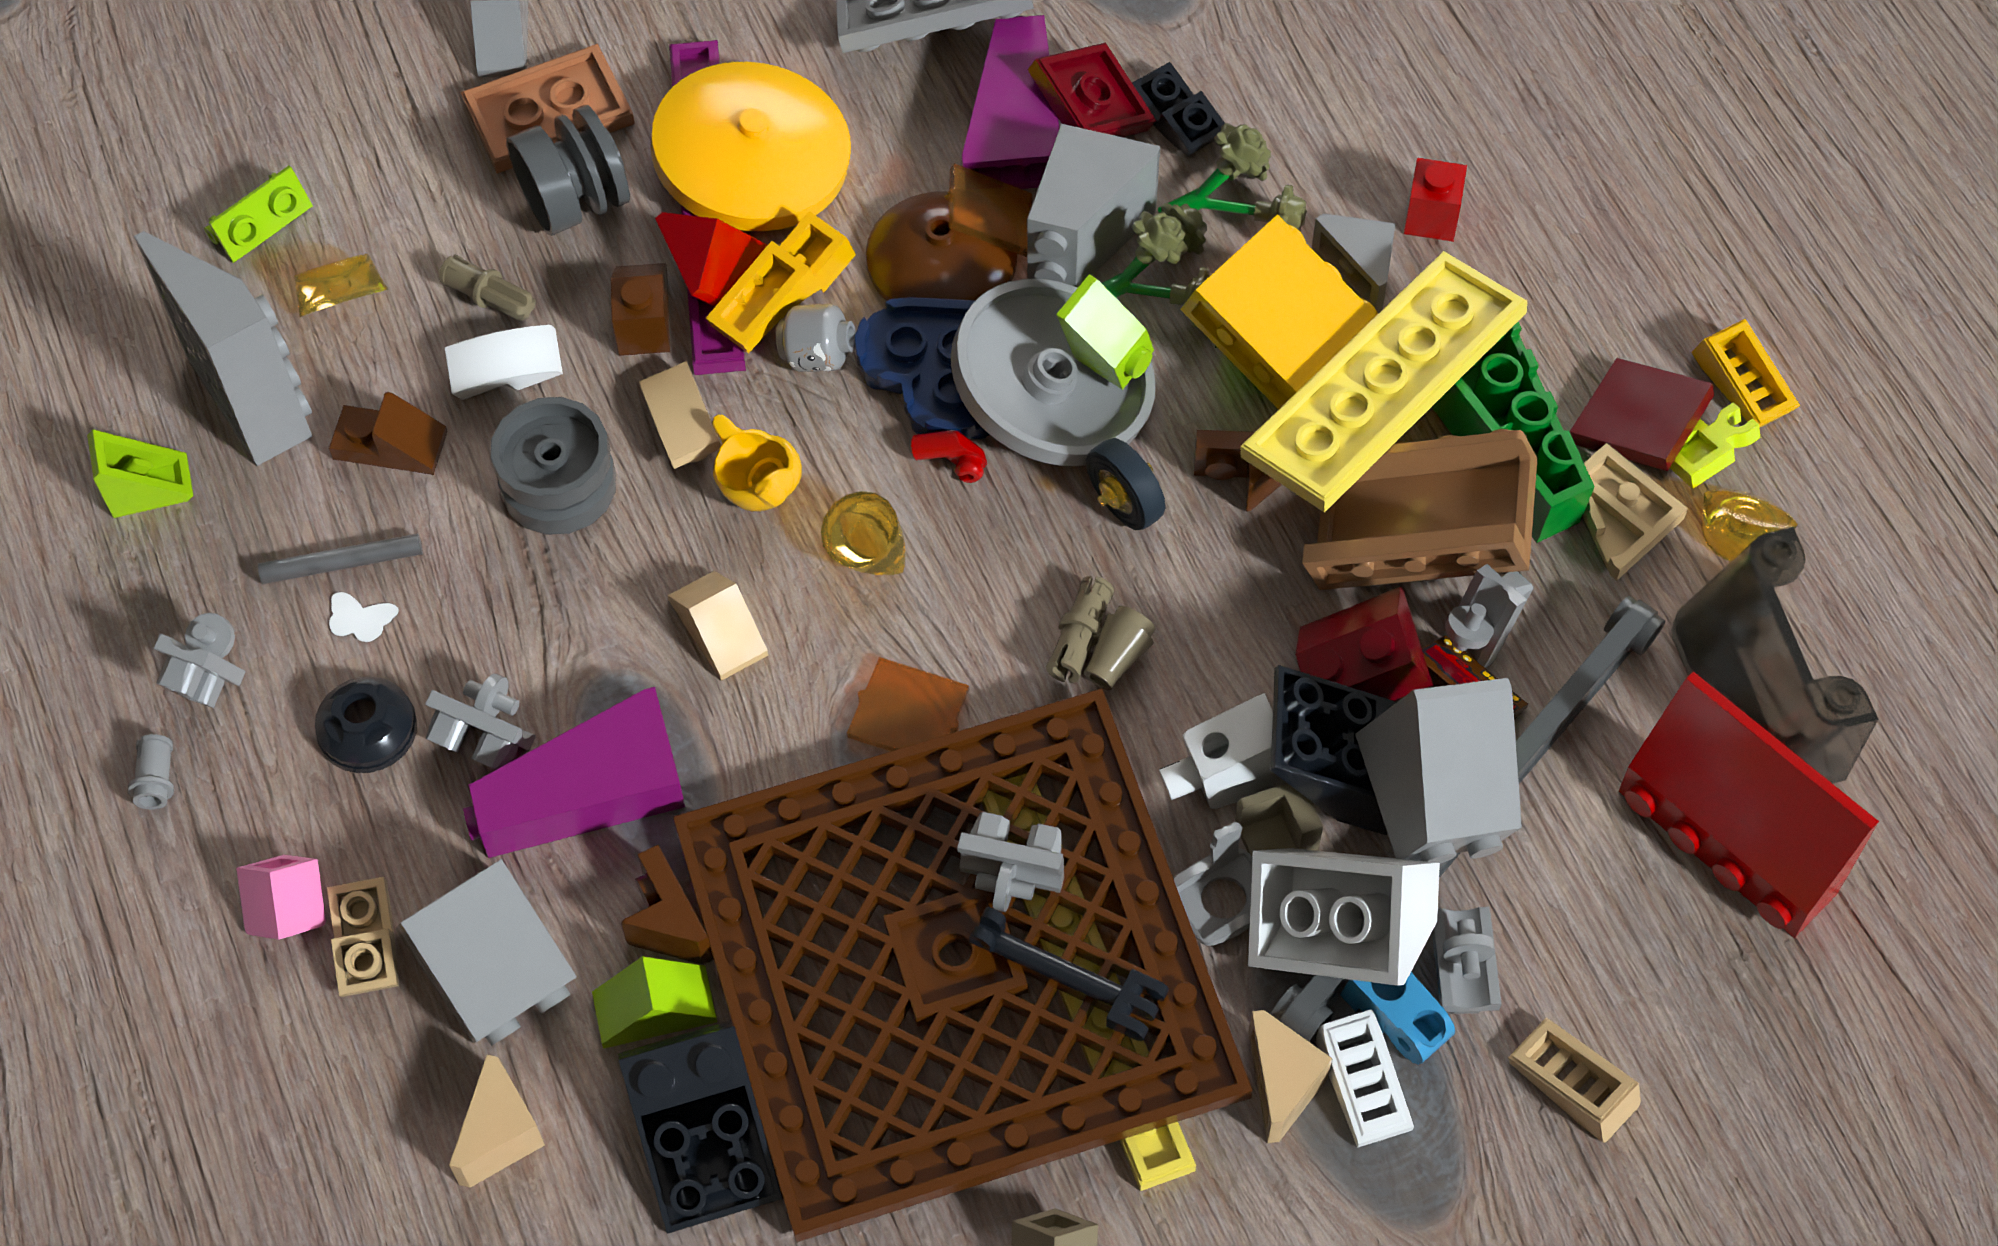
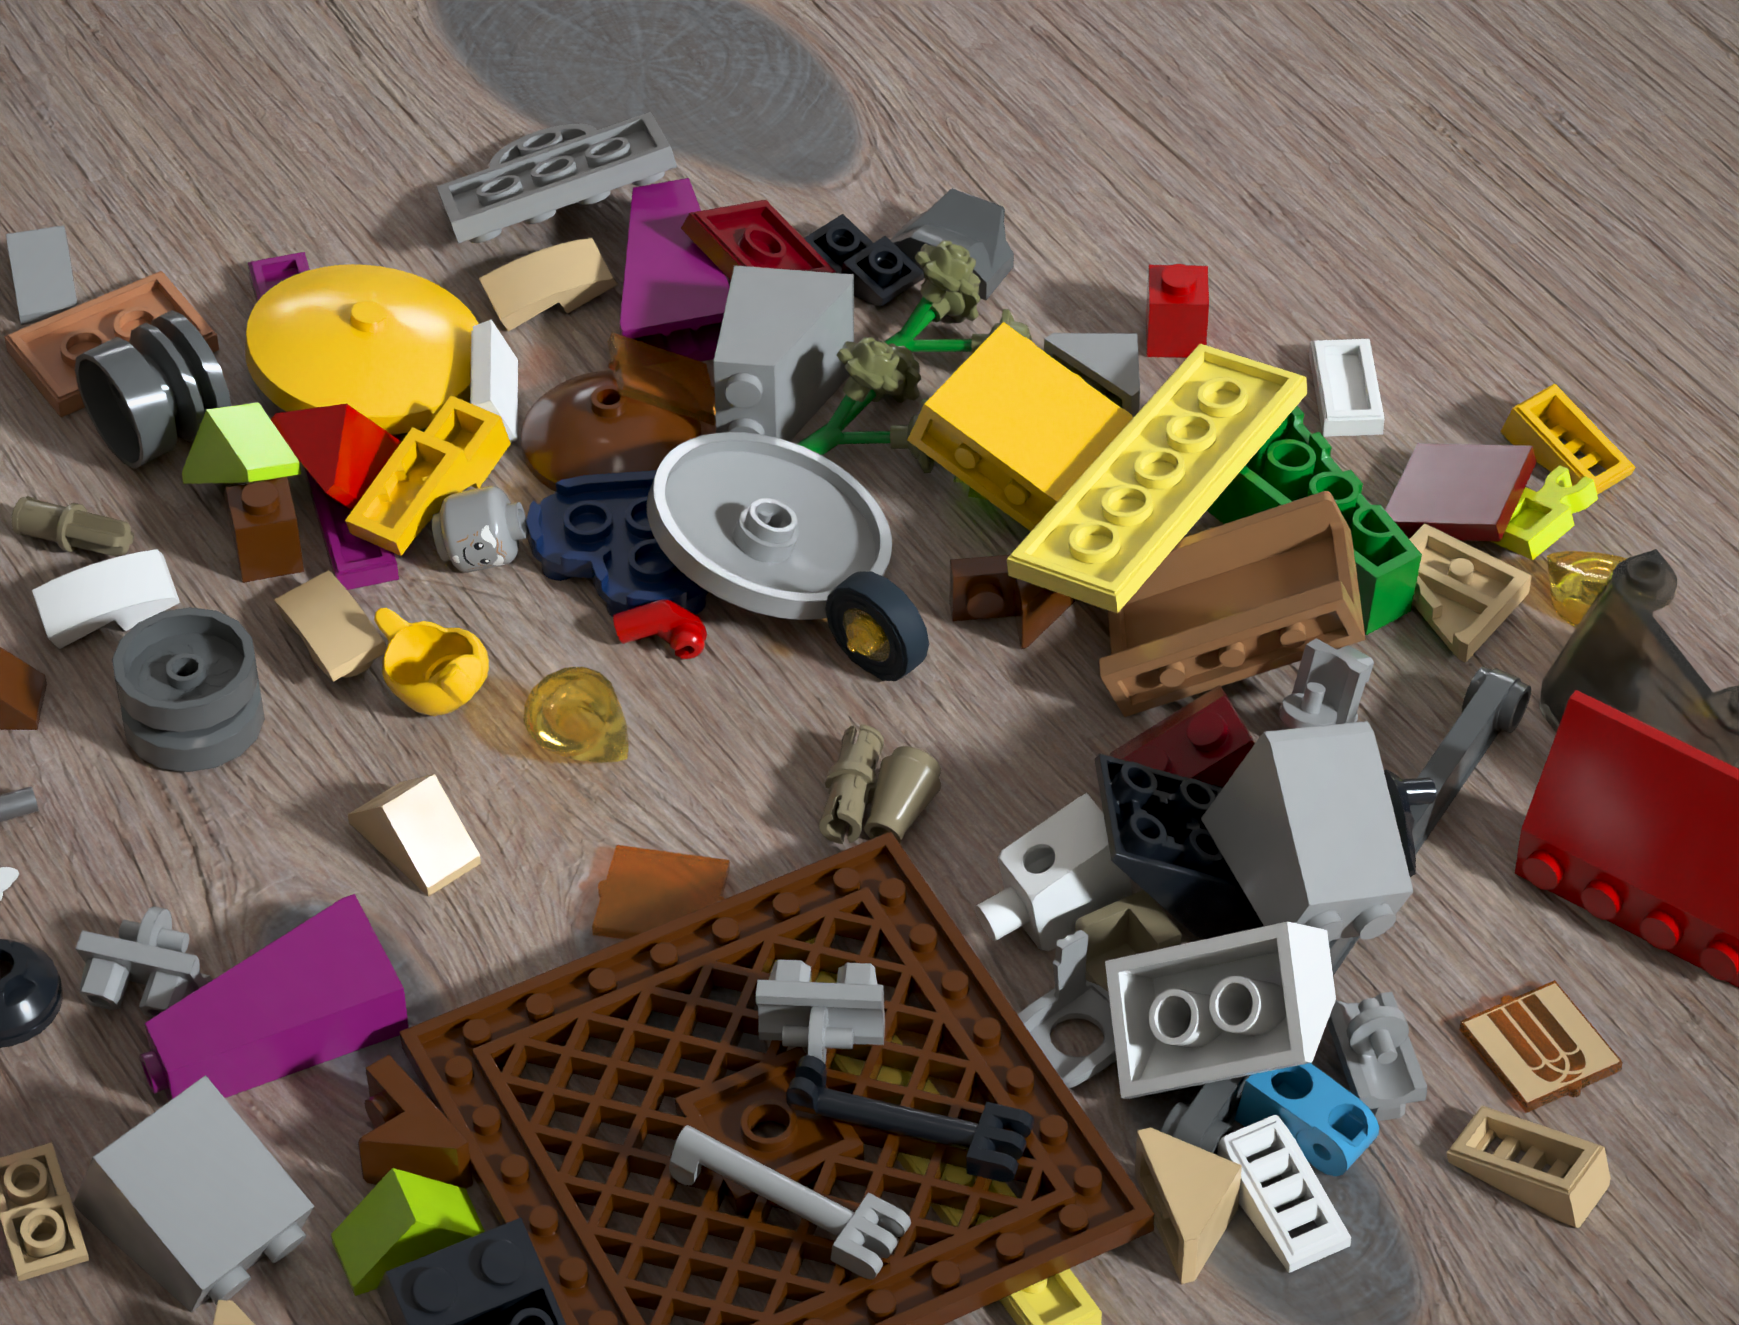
camera: 10 degrees left, 15 degrees down
slope [1056,274,1154,390] -> none
none -> lime slope [182,402,301,484]
none -> white tile [470,320,518,443]
none -> tan slope [479,238,618,332]
none -> light grey hinge [669,1125,911,1279]
none -> dark grey slope [891,188,1014,300]
none -> white tile [1309,339,1385,437]
none -> black bar [1384,769,1436,877]
none -> piece [1459,980,1623,1113]

